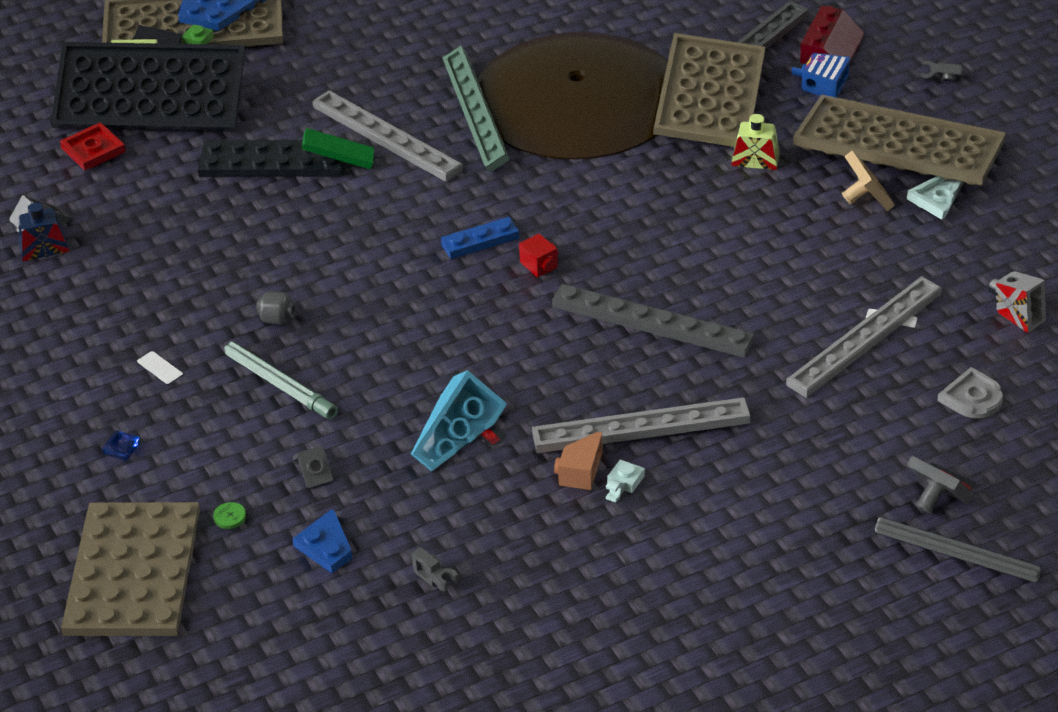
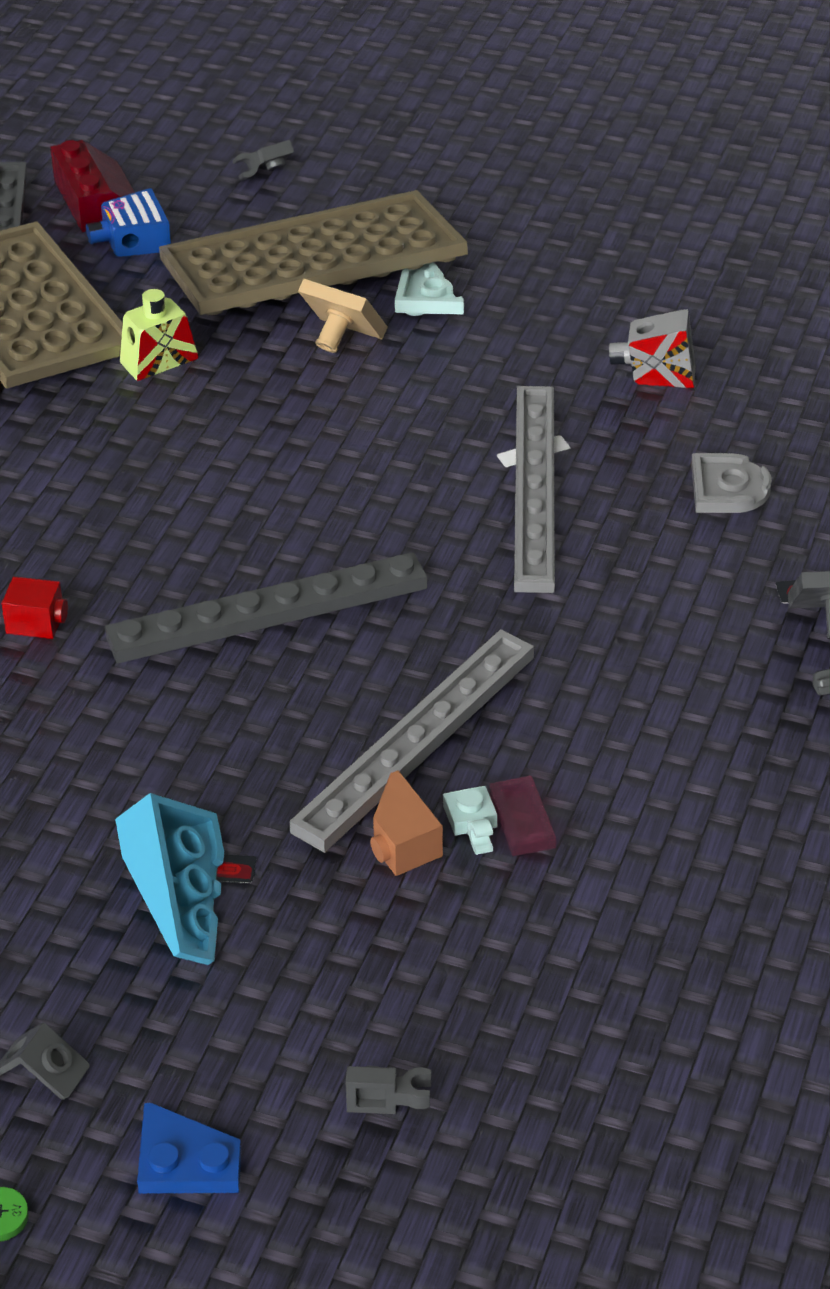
camera: 45 degrees left, 0 degrees up
none -> clear pink tile [489,776,556,856]

